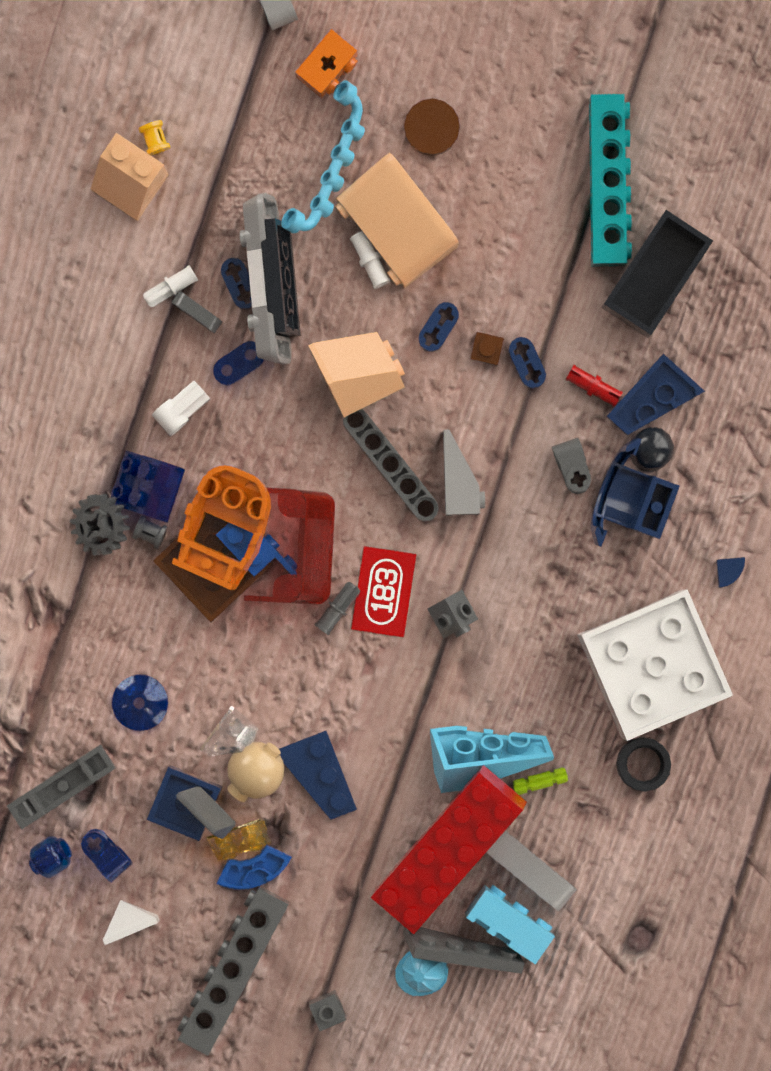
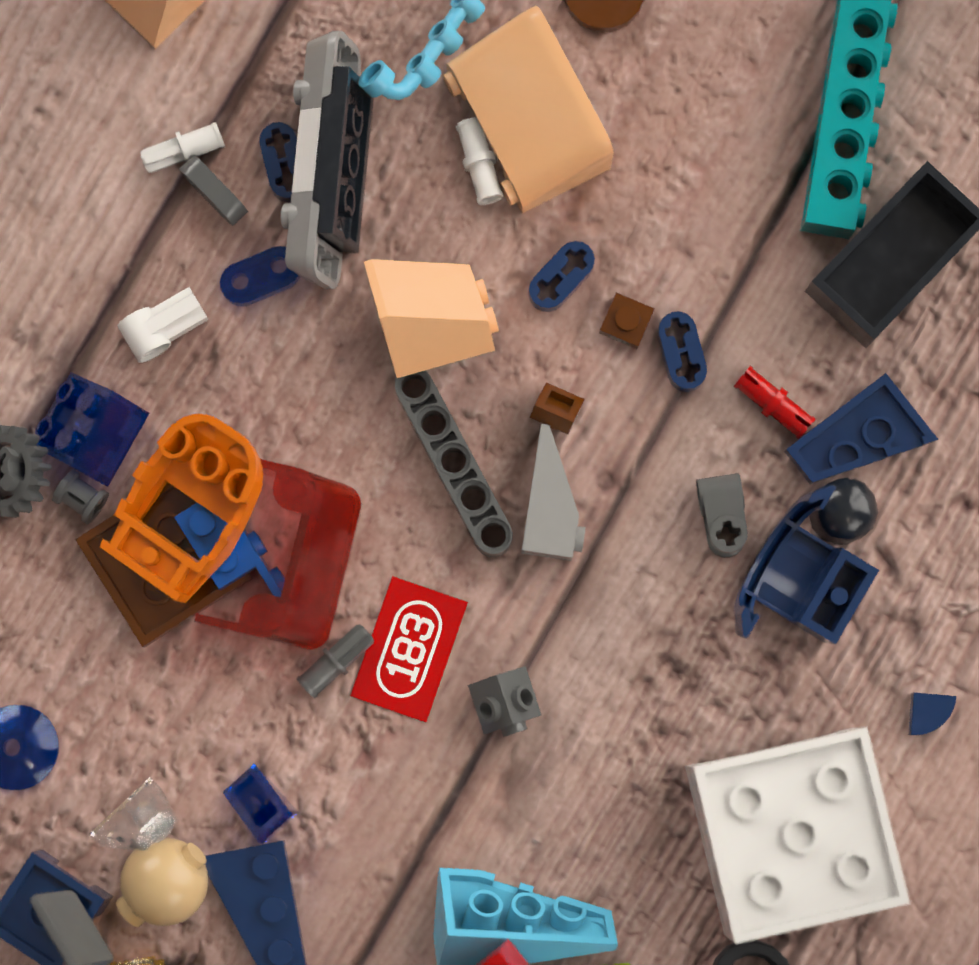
camera: 15 degrees right, 5 degrees down
none -> clear blue slope [223,763,299,844]
none -> reddish brown plate [530,382,585,434]

